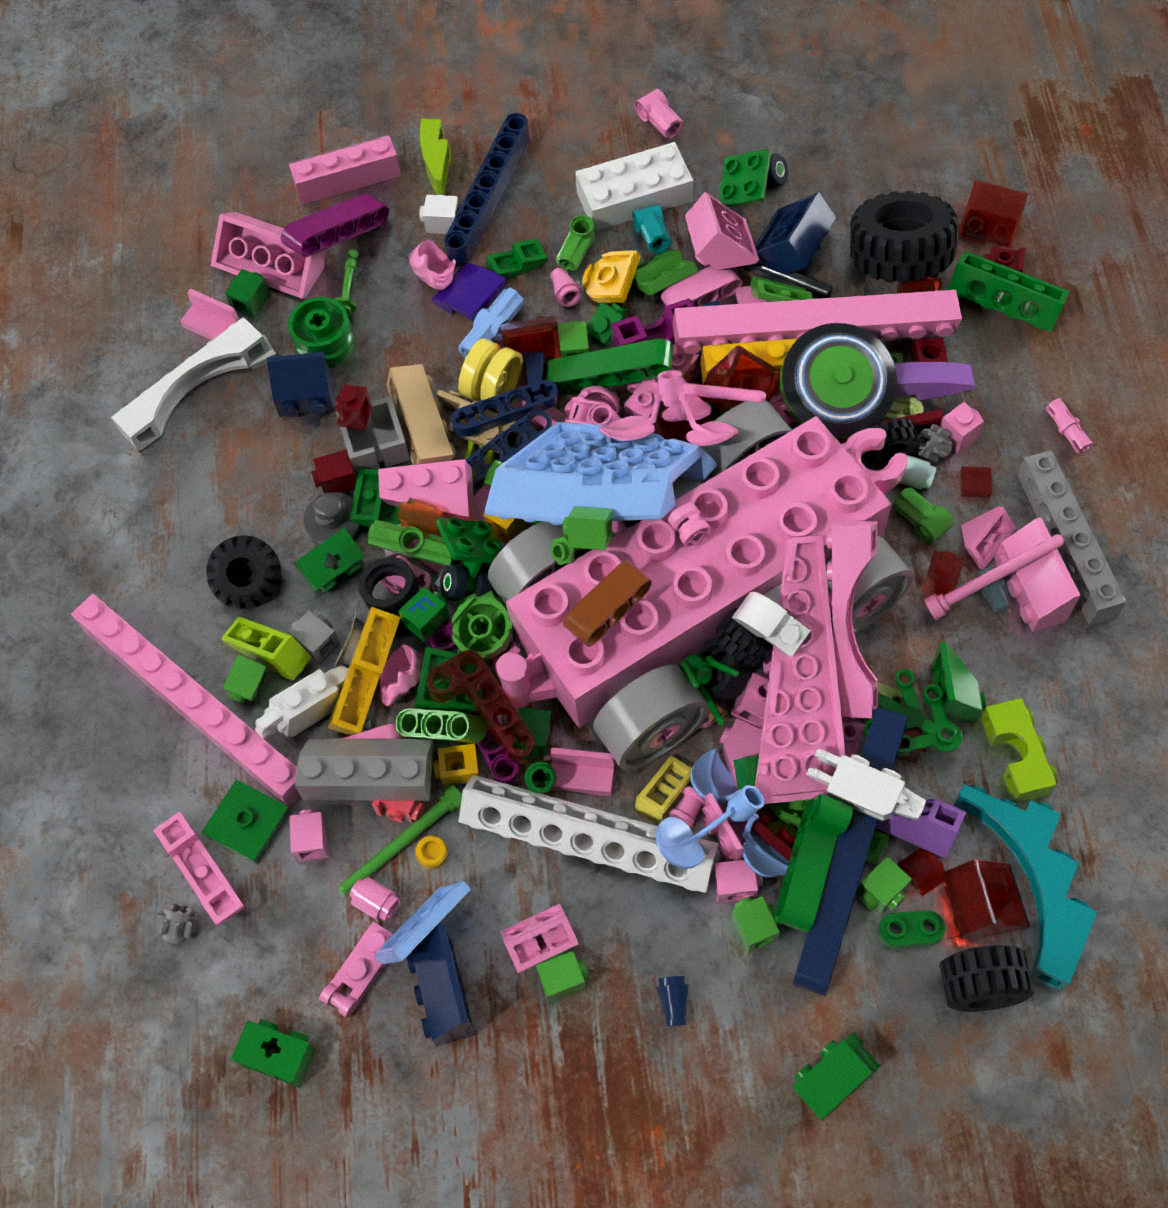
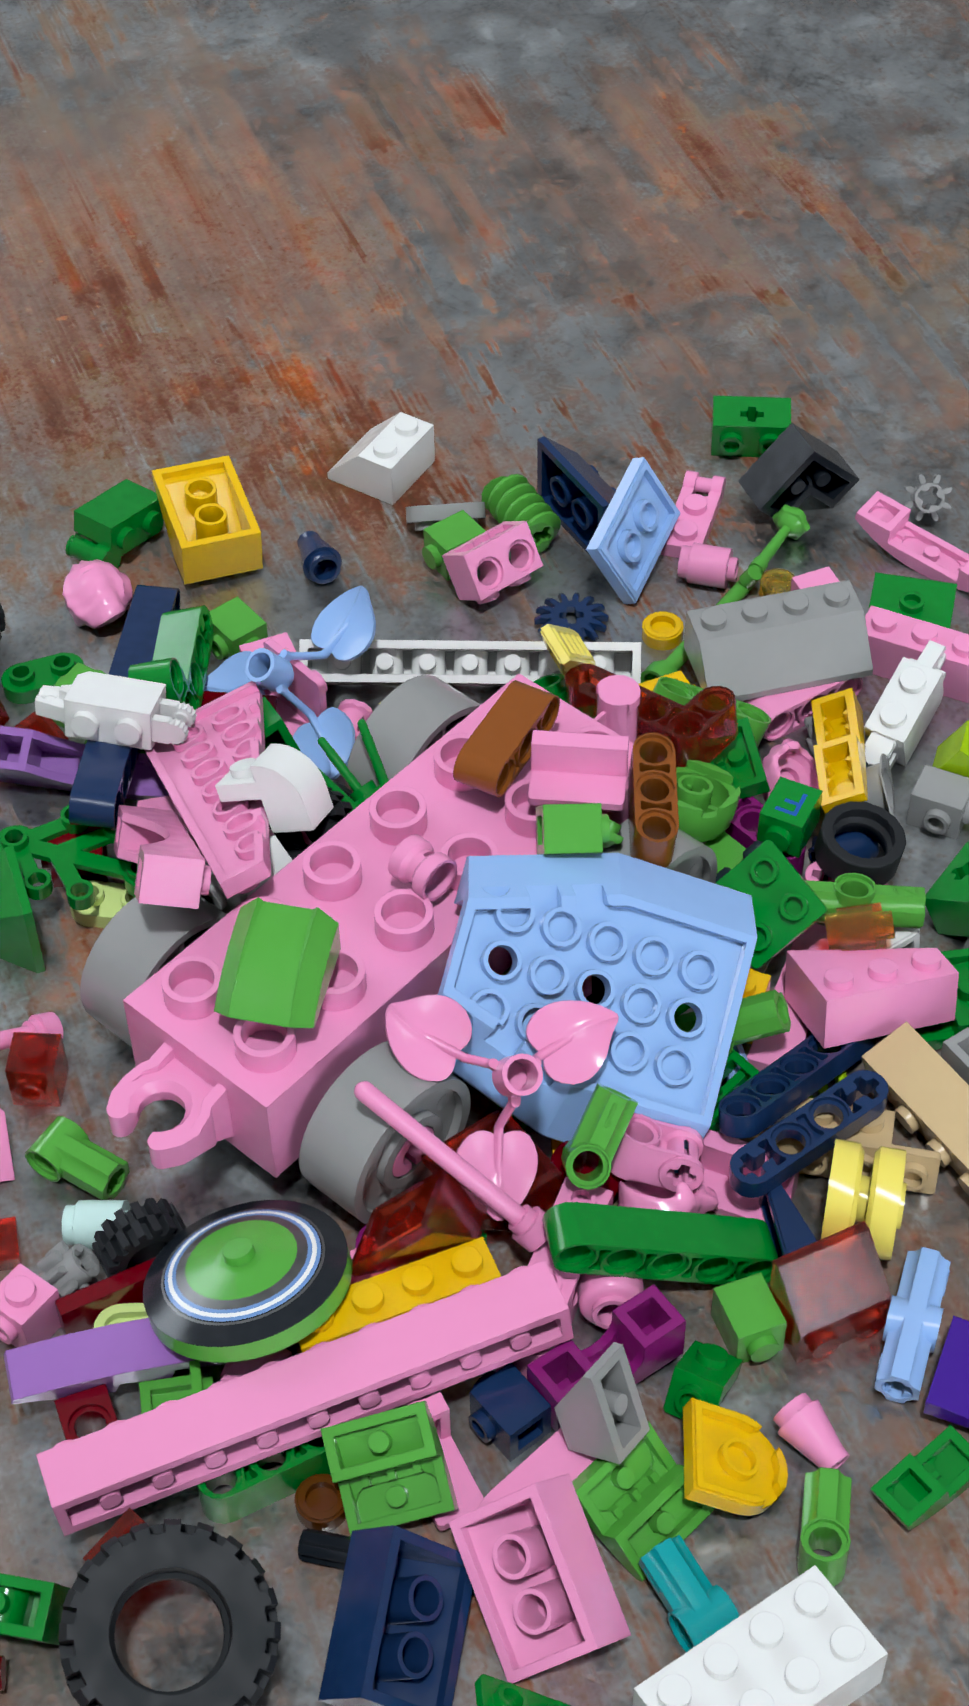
camera: 160 degrees right, 15 degrees down
none -> bright pink hair [62,559,133,629]
none -> yellow slope [151,455,263,585]
none -> bright green slope [214,897,341,1028]
none -> white slope [327,412,435,505]
none -> light grey plate [405,502,486,531]
none -> bright green piece [481,474,561,554]
none -> bright pink panel [528,730,629,811]
none -> dark blue gear [534,592,609,642]
none -> light yellow slope [540,624,596,682]
none -> light grey slope [554,1342,650,1465]
none -> bright green piece [561,1083,638,1190]
none -> dark orange beam [627,733,679,868]
none -> black brick [738,423,860,517]
none -> bright green piece [739,505,810,588]
none -> clear yellow bush [759,568,795,597]

